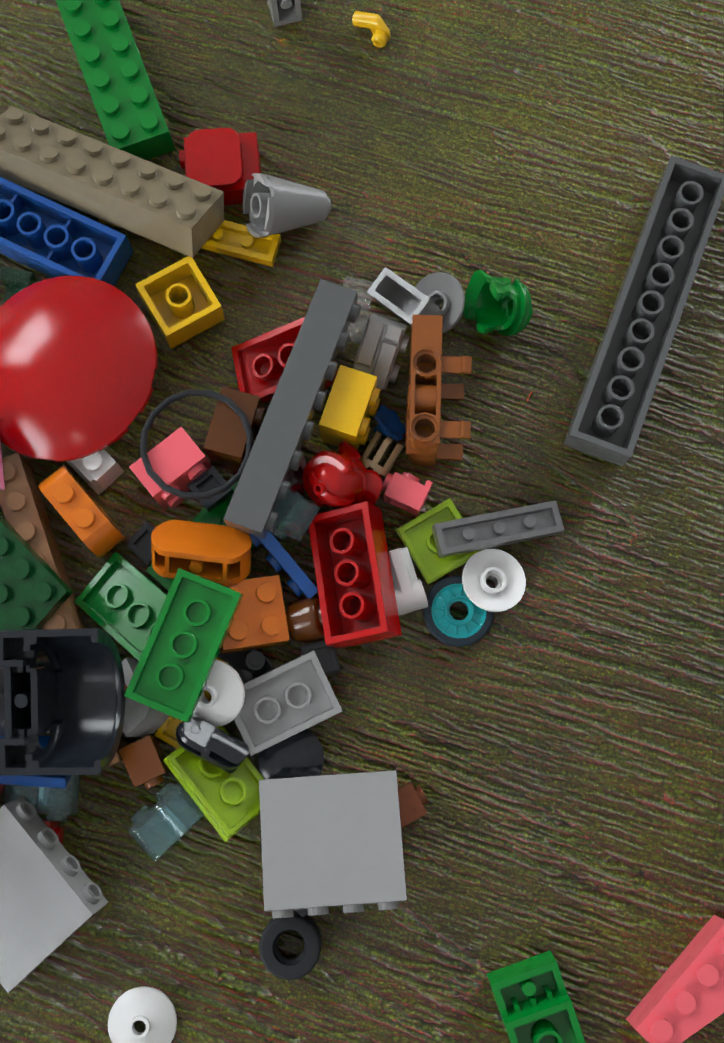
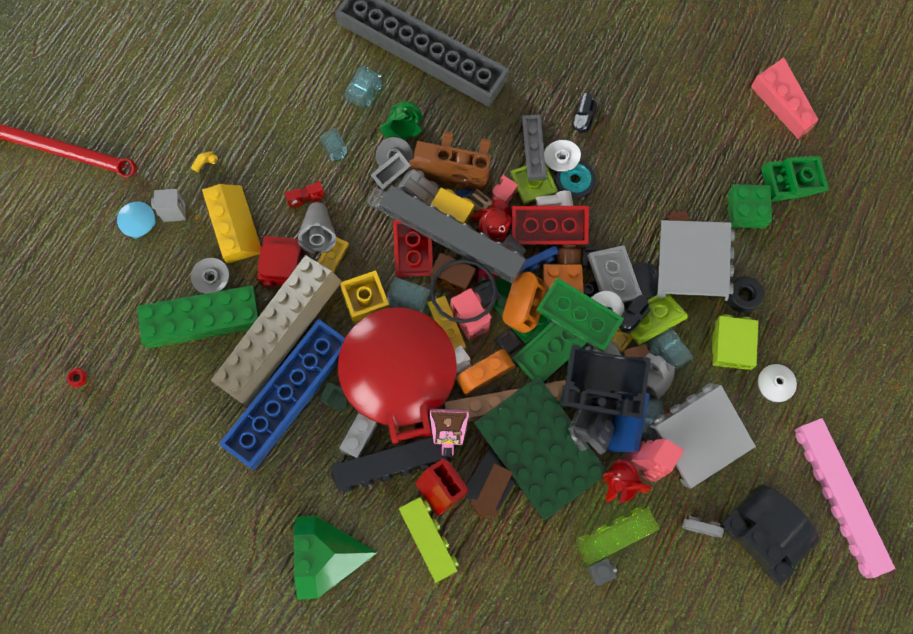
camera: 85 degrees left, 5 degrees down
none -> light grey dish [191,258,229,294]
none -> yellow slope [202,184,261,264]
none -> red piece [285,179,325,208]
none -> clear light blue brick [319,128,347,161]
none -> clear light blue brick [344,65,382,109]
none -> clear light blue piece [386,277,431,313]
none -> yellow plate [427,296,466,350]
none -> black arm [574,93,597,134]
none -> light grey brick [645,353,675,400]
none -> lime brick [712,314,758,370]
none -> green brick [727,184,772,228]

